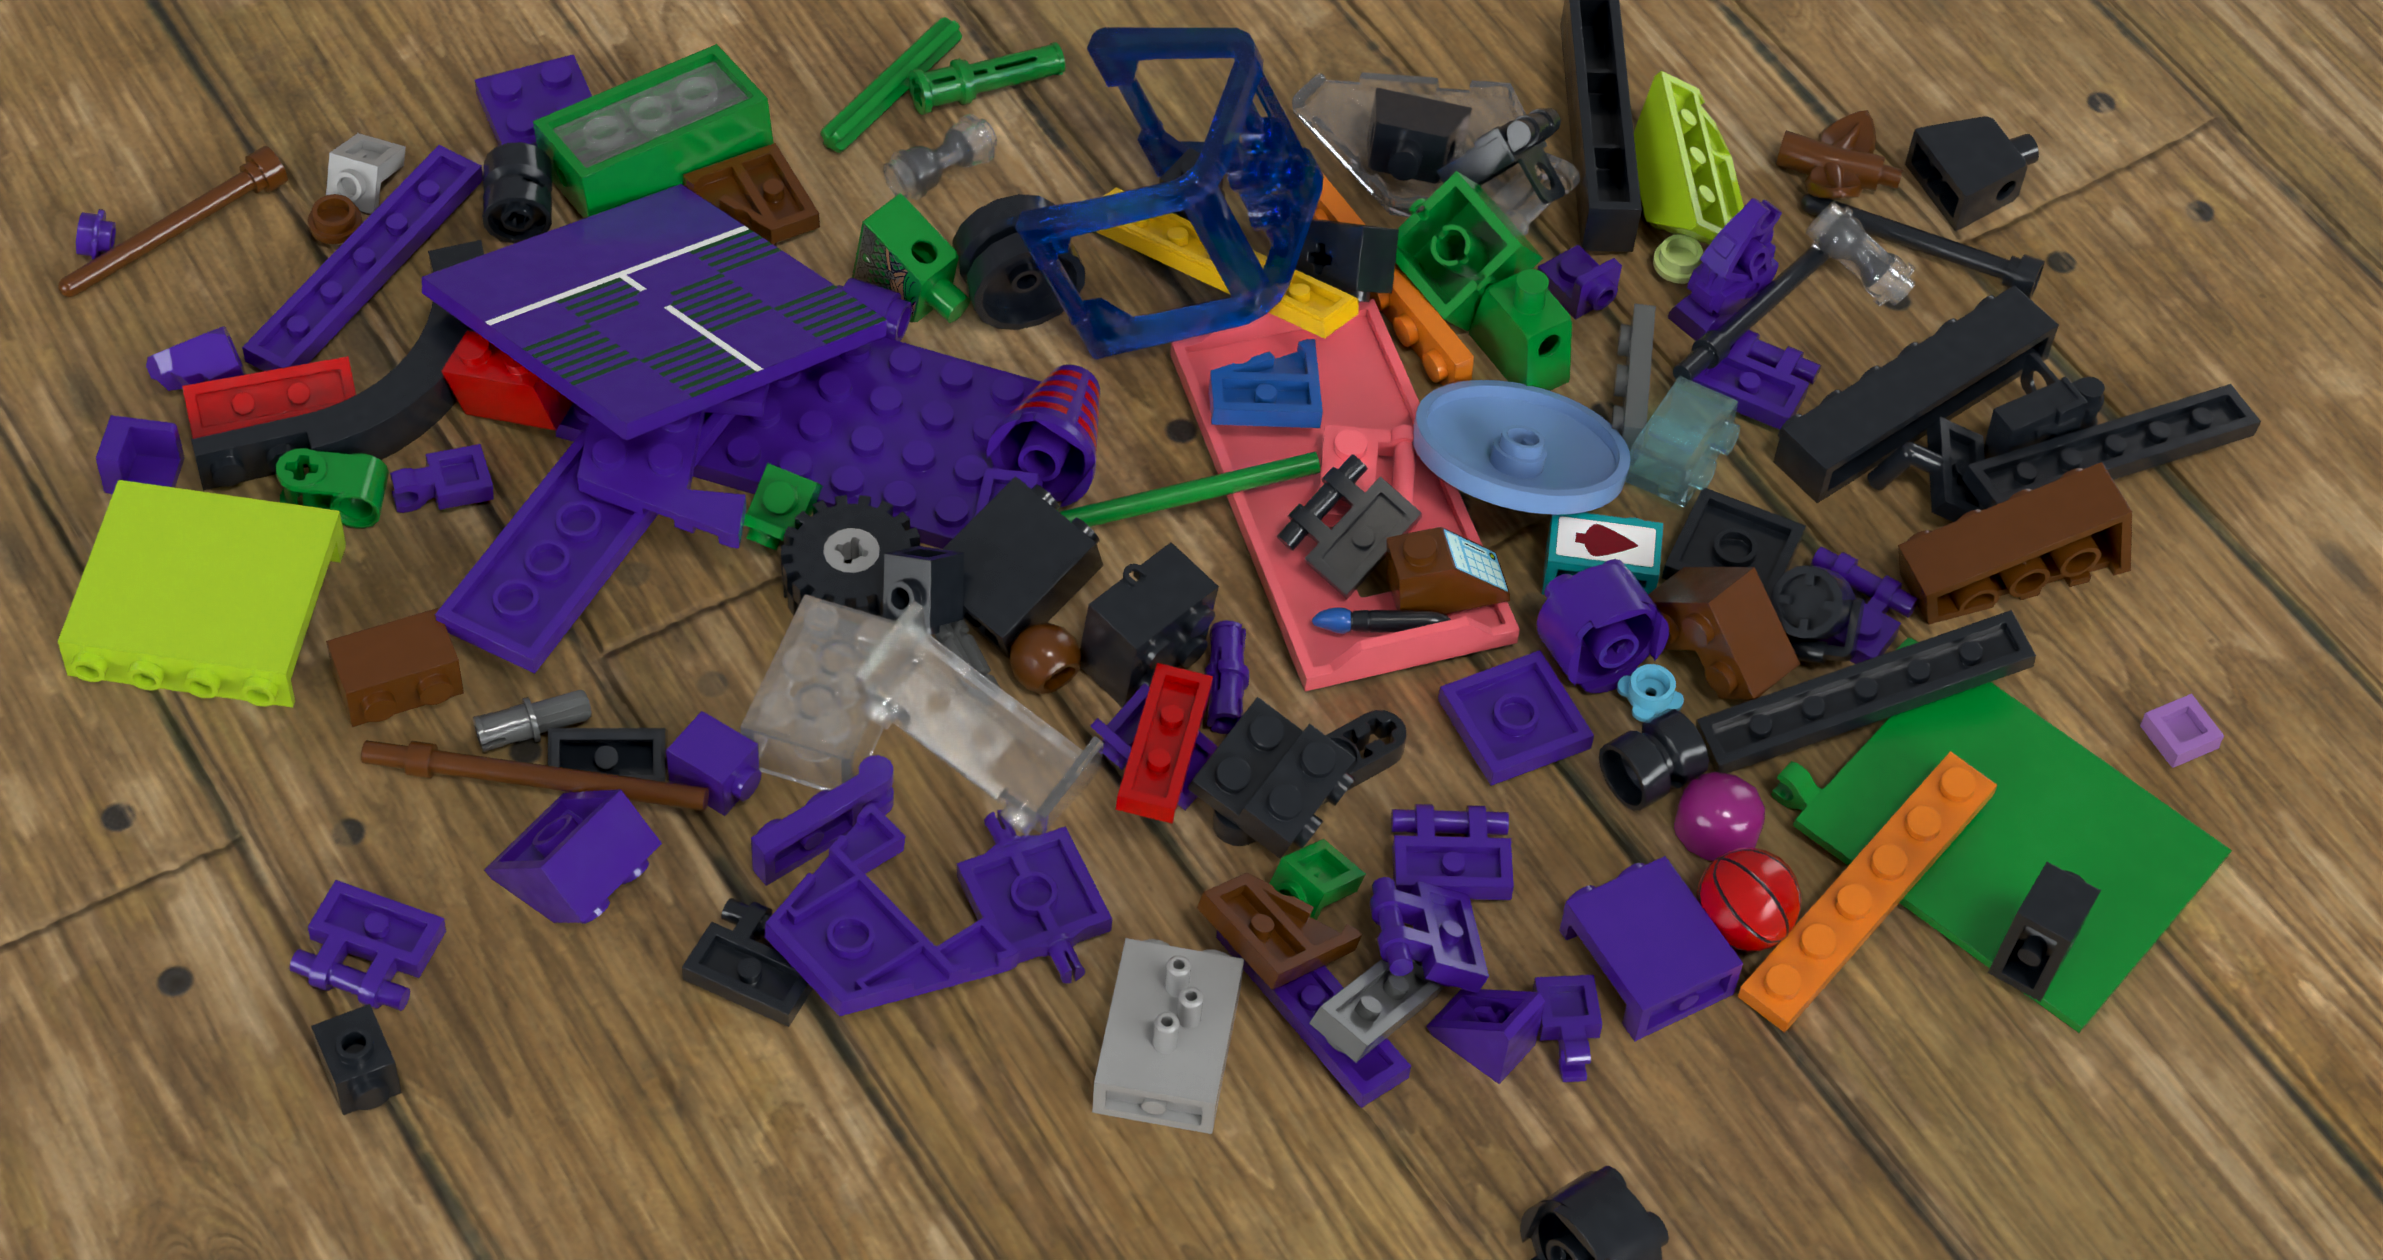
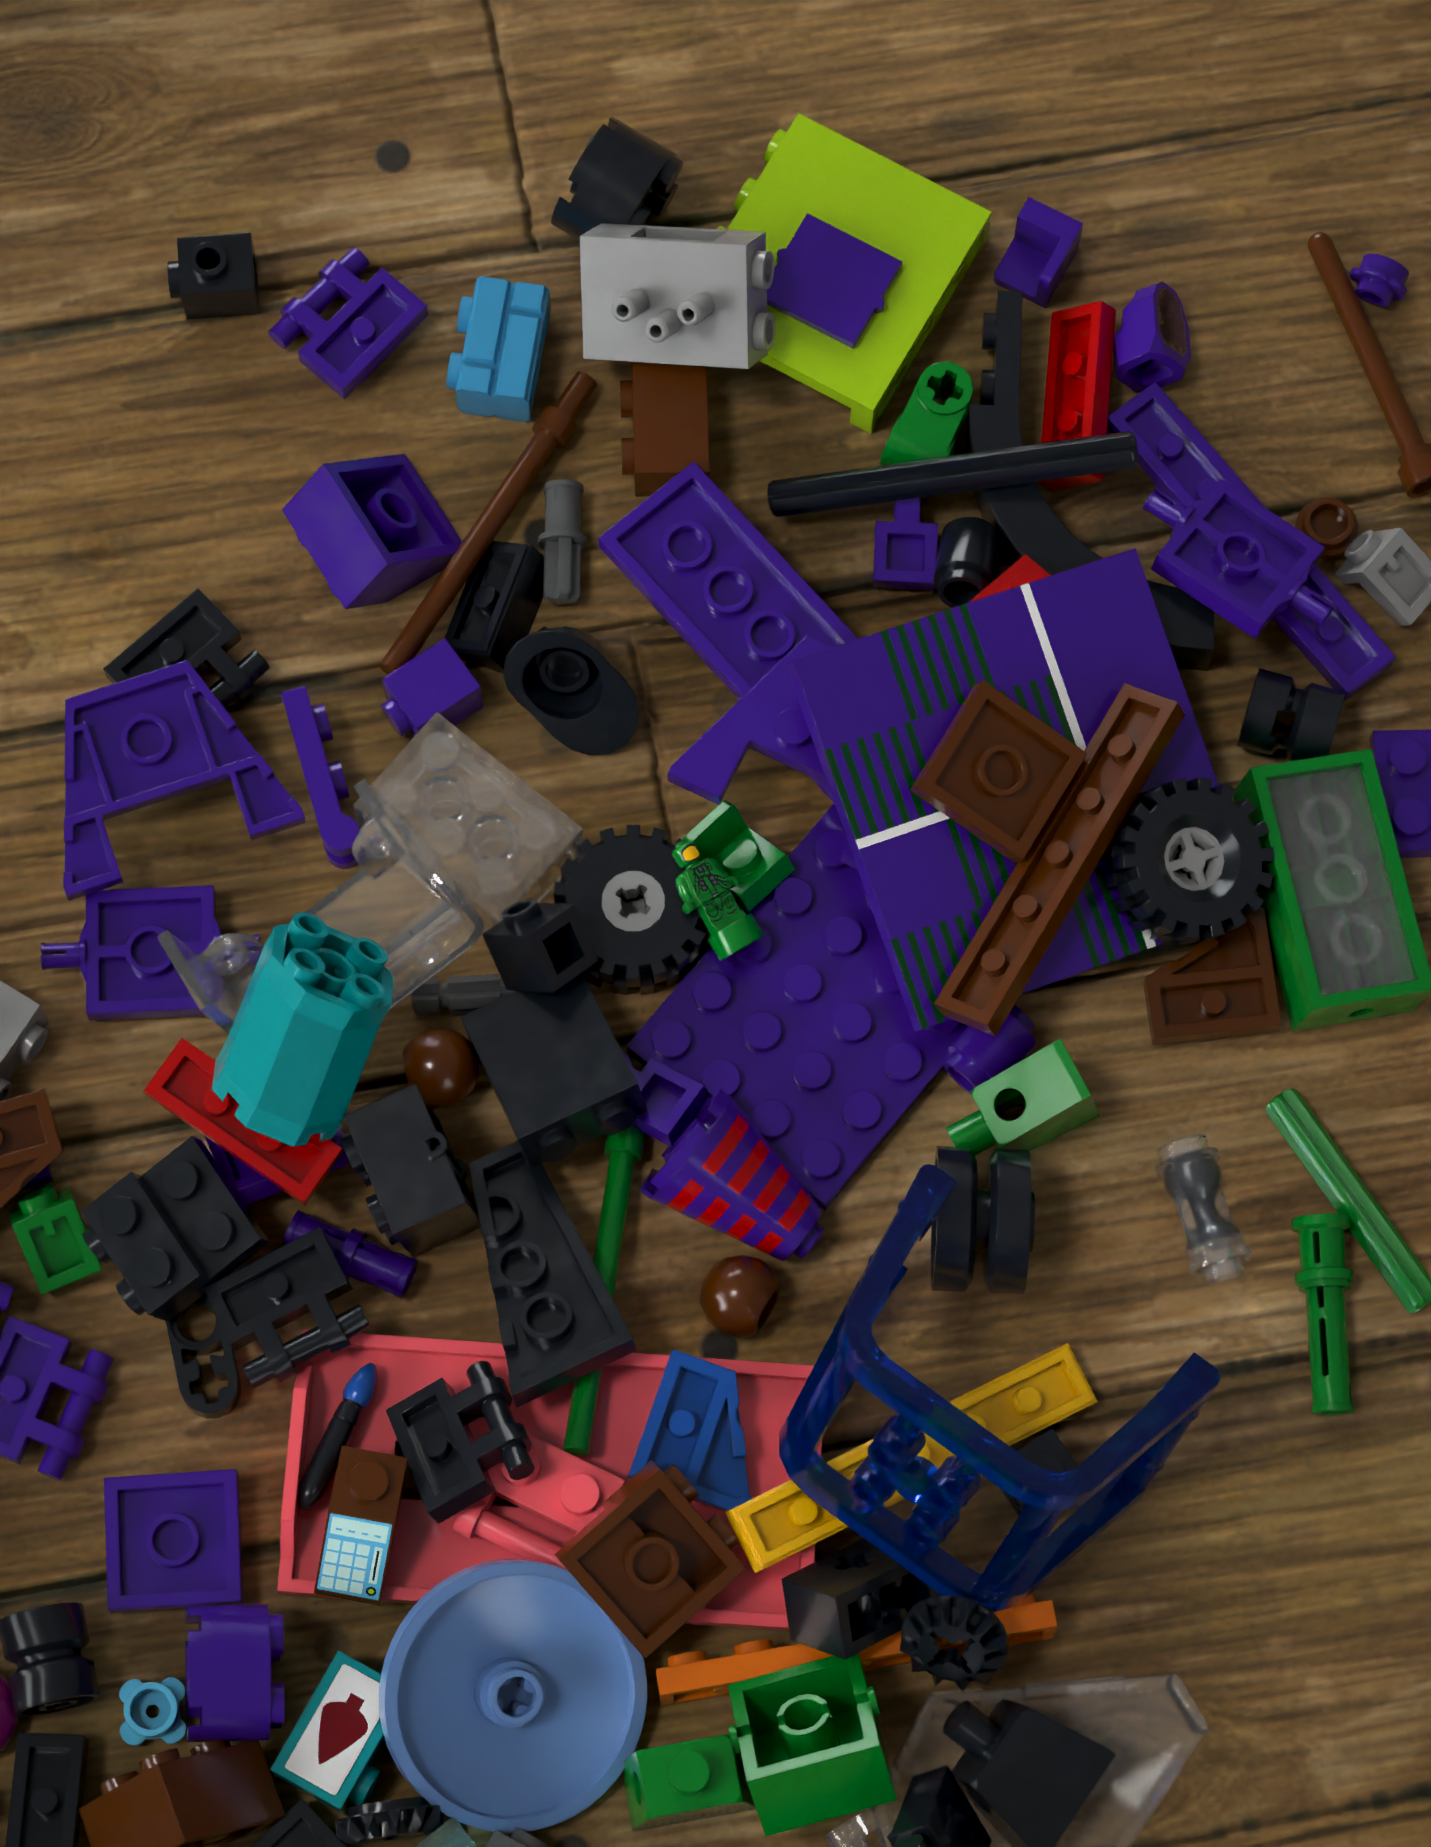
camera: 115 degrees right, 20 degrees up
none -> black plate [204,1227,372,1389]
none -> teal brick [212,912,394,1147]
none -> black gear [335,1797,444,1845]
none -> dark azure brick [446,276,551,423]
none -> black wing [469,1141,637,1408]
none -> black piece [503,626,640,756]
none -> black brick [551,117,683,240]
none -> reddish brown plate [554,1460,746,1658]
none -> light grey piece [580,223,775,369]
none -> green piece [672,840,764,961]
none -> reddish brown piece [700,1255,781,1338]
none -> dark purple piece [767,213,902,349]
none -> black axle [767,431,1139,517]
none -> black gear [900,1595,1009,1691]
none -> reddish brown plate [910,680,1087,863]
none -> black brick [934,517,1003,608]
none -> reddish brown plate [934,683,1185,1037]
none -> black wheel [1100,777,1274,945]
none -> dark purple plate [1143,479,1336,639]

